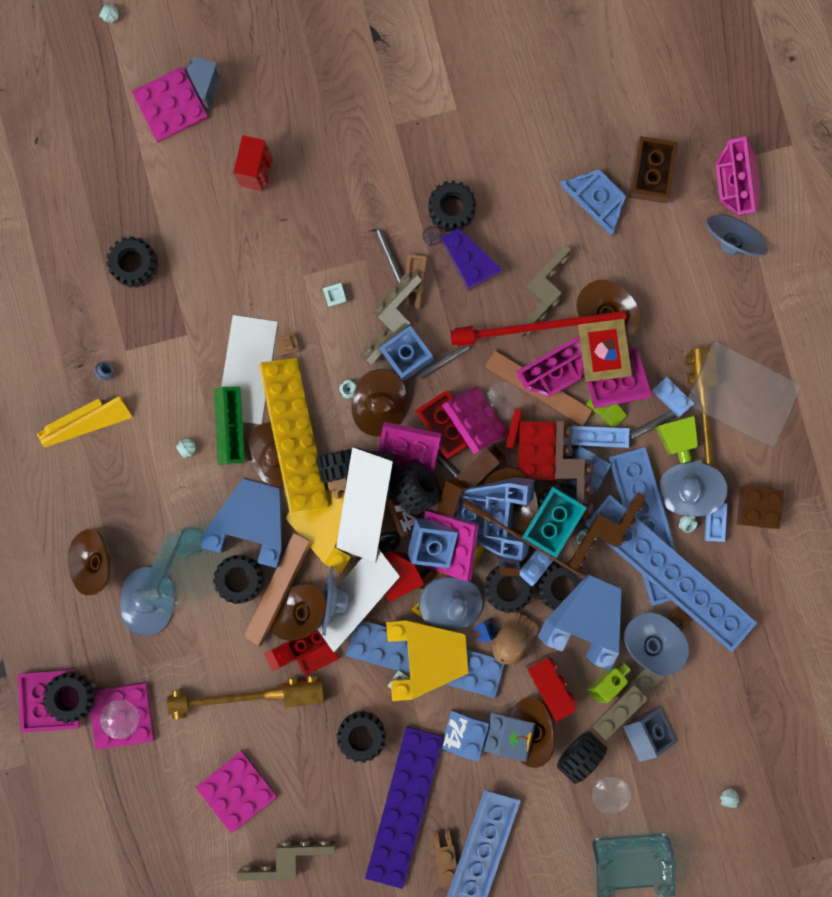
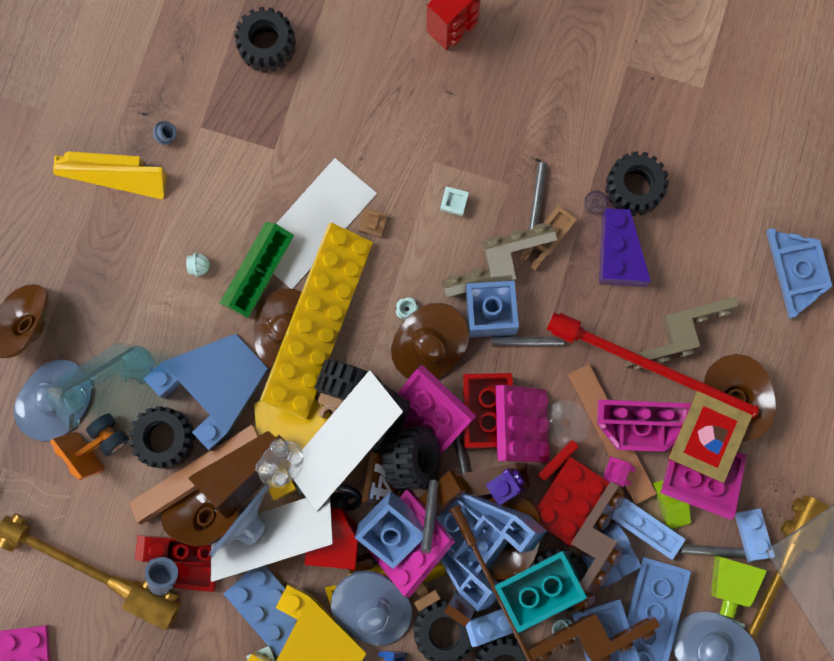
camera: 35 degrees right, 5 degrees down
none -> orange plate [50,413,129,480]
none -> sand blue piece [145,557,178,595]
none -> reddish brown slope [188,431,292,518]
none -> clear dish [255,439,304,488]
none -> medium nougat tile [414,581,442,611]
none -> flat silver bar [421,480,439,554]
none -> dark purple bracket [485,468,526,506]
none -> dark pink tile [603,456,636,487]

